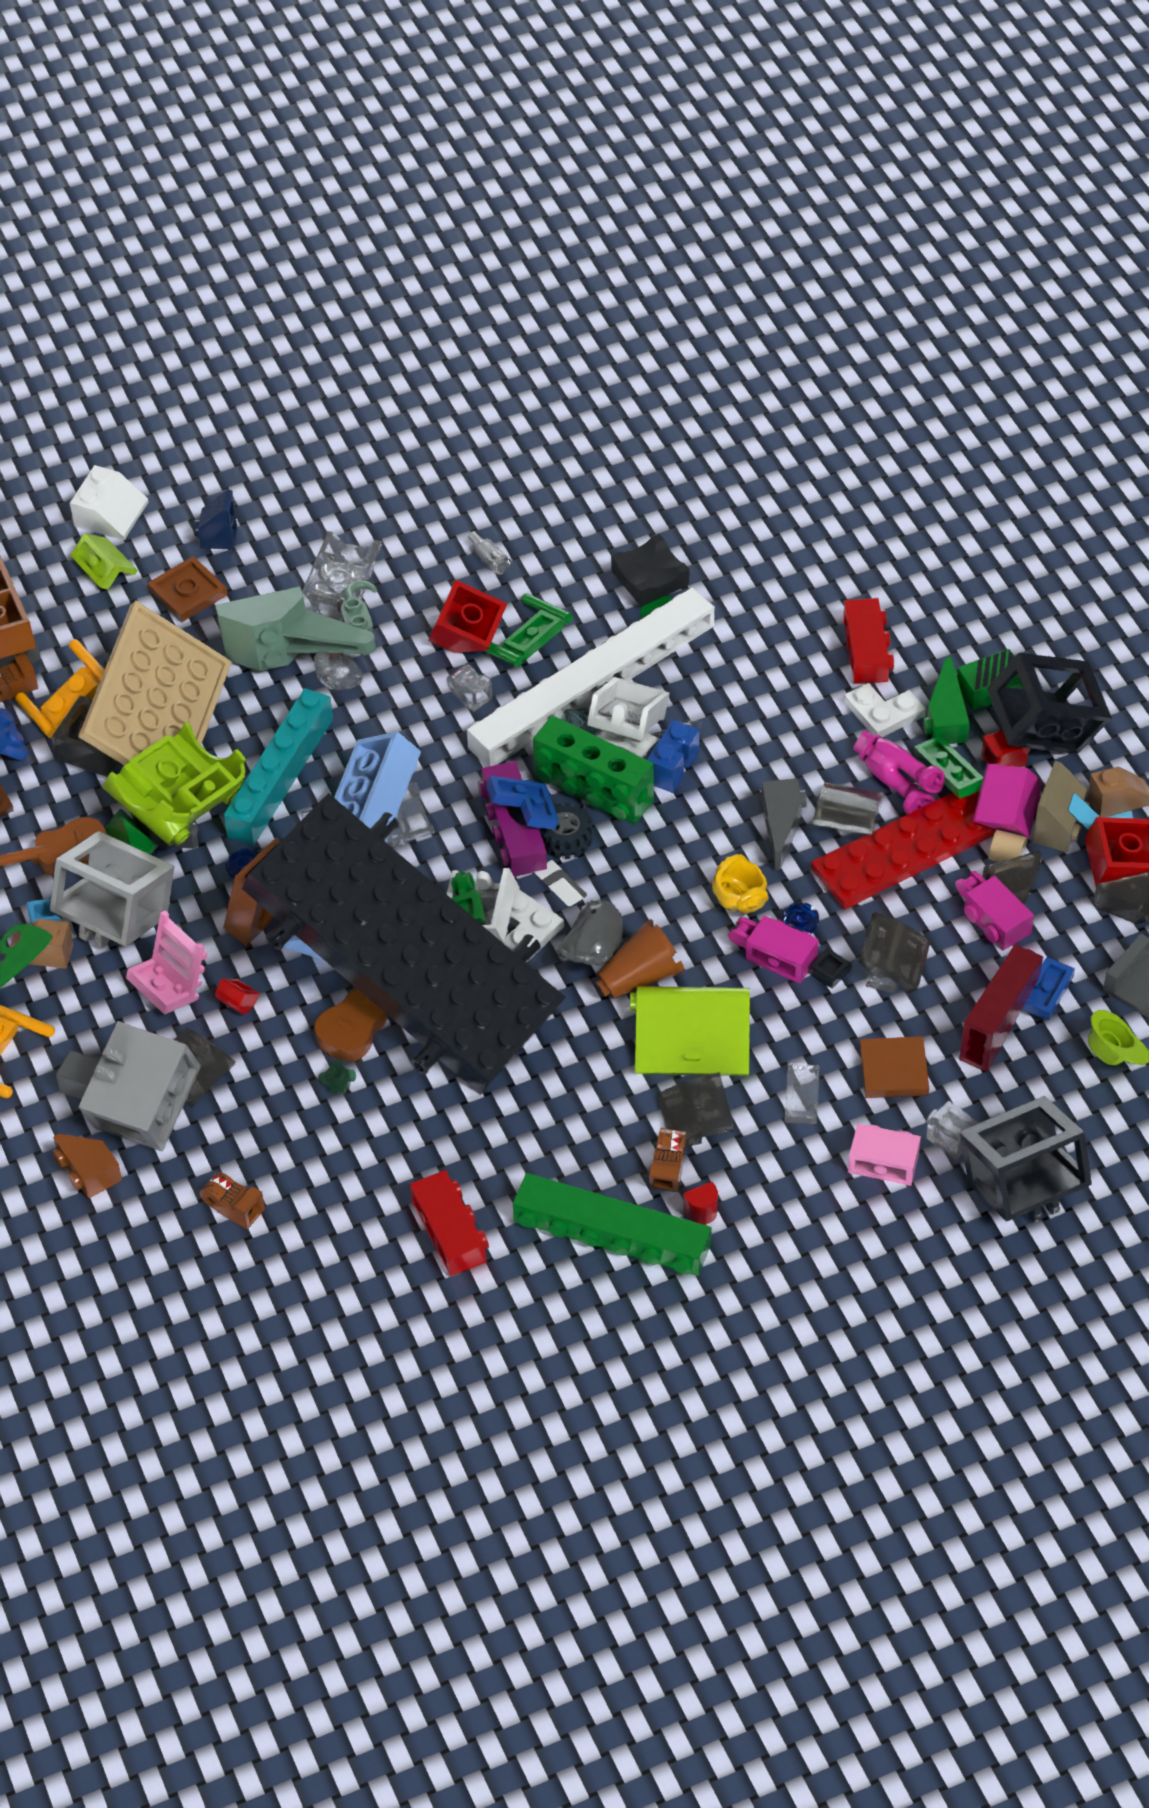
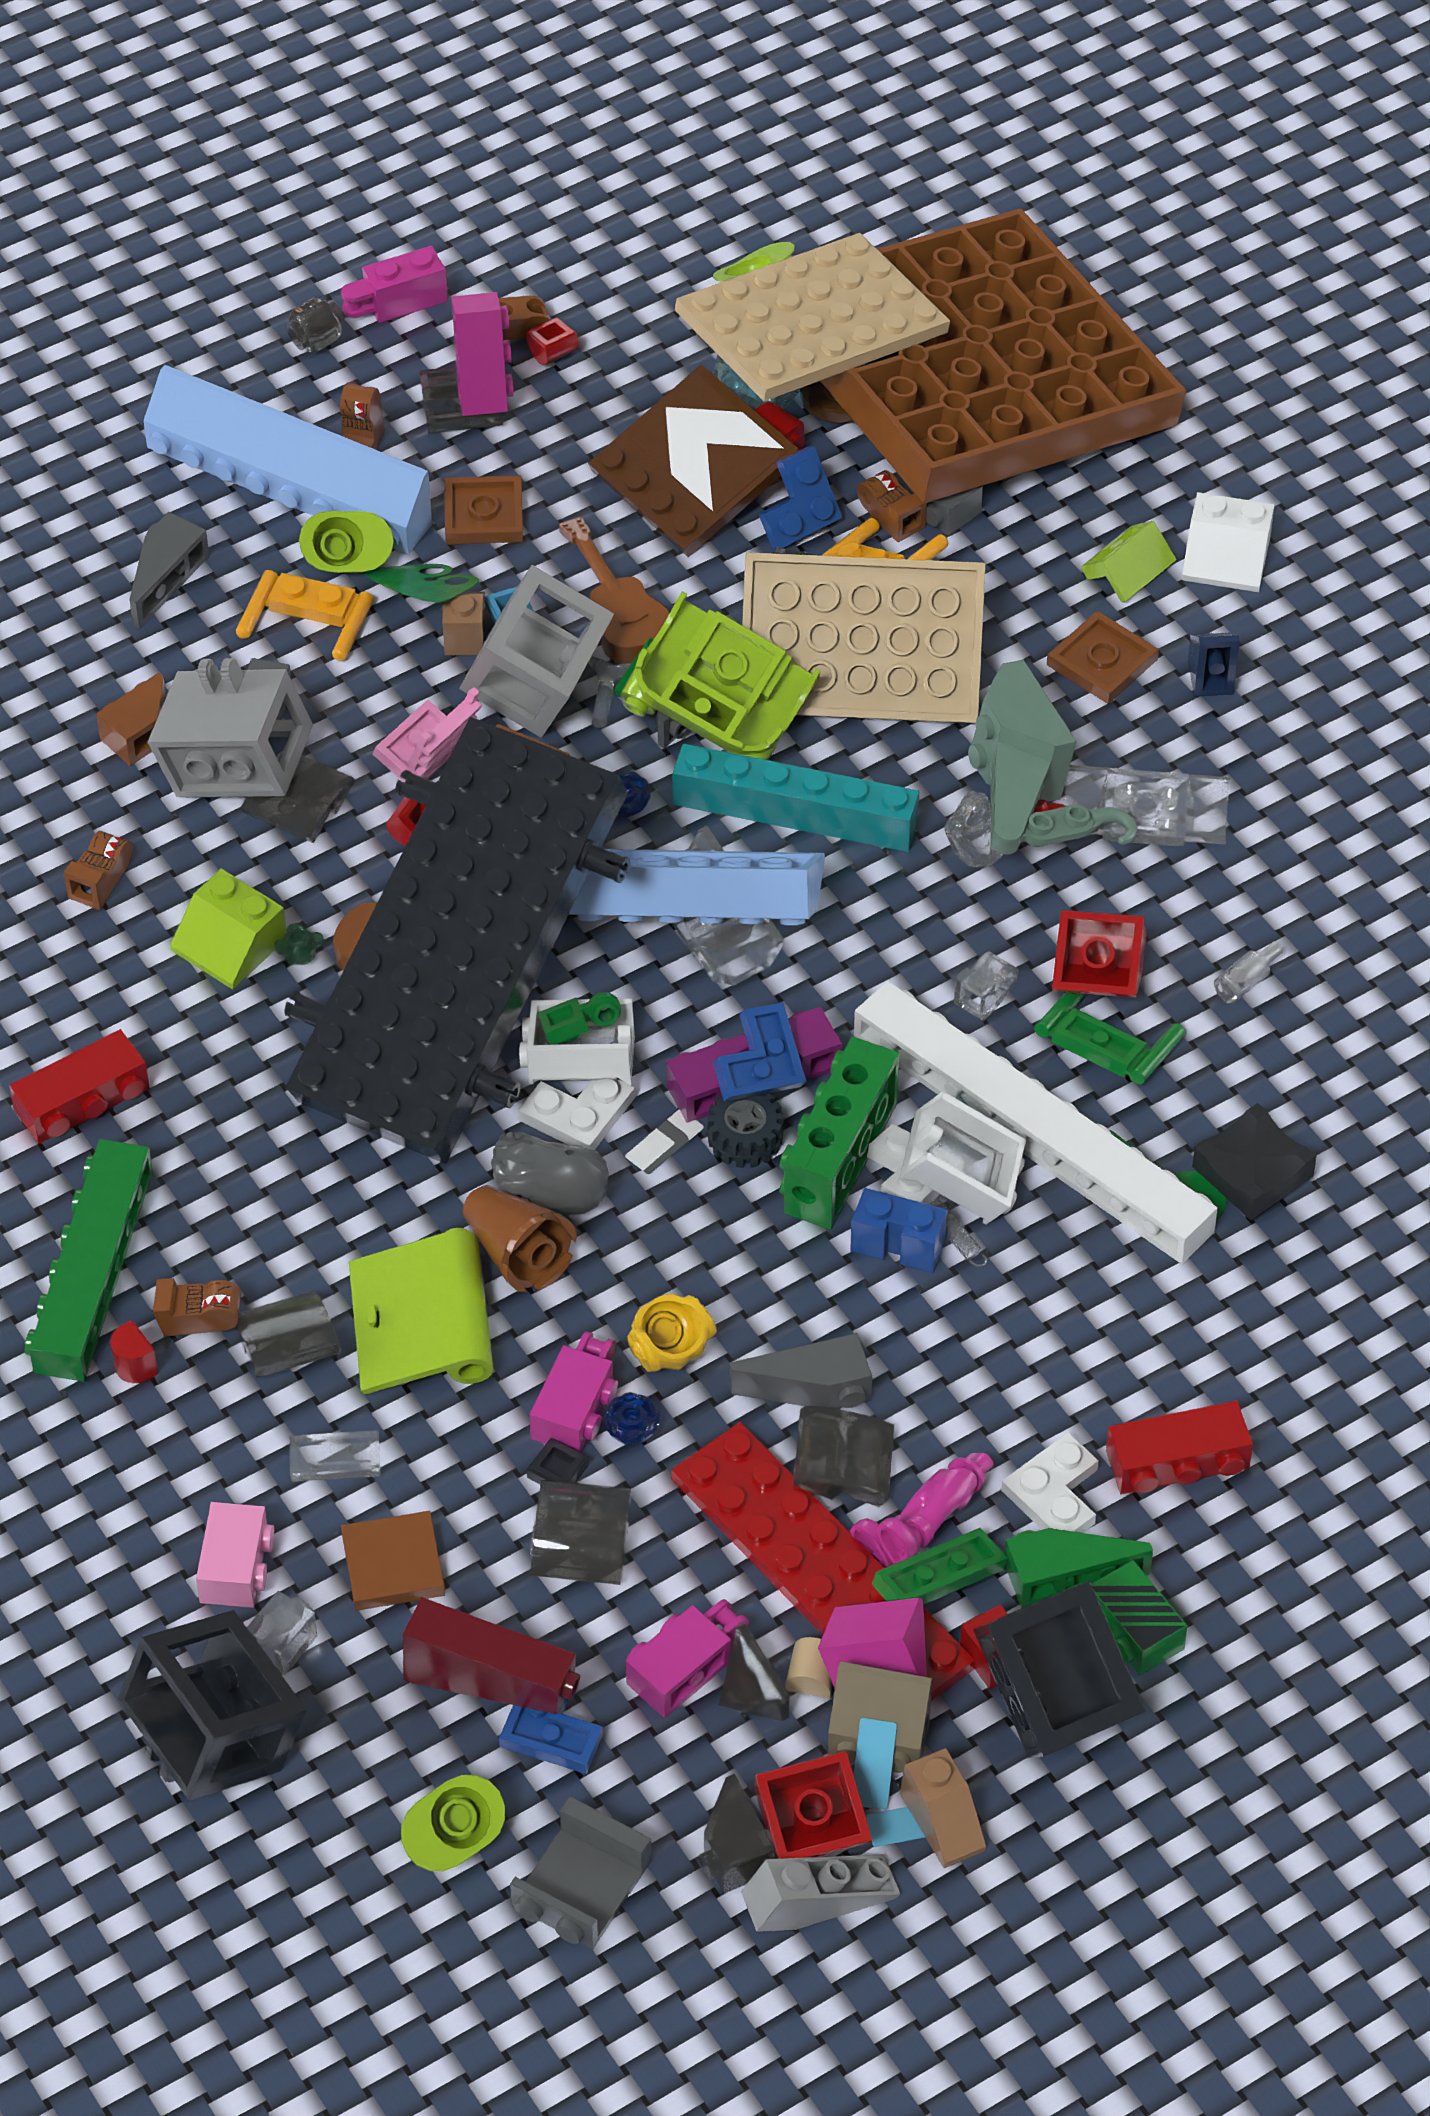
camera: 80 degrees right, 0 degrees up
none -> lime slope [170,868,287,990]

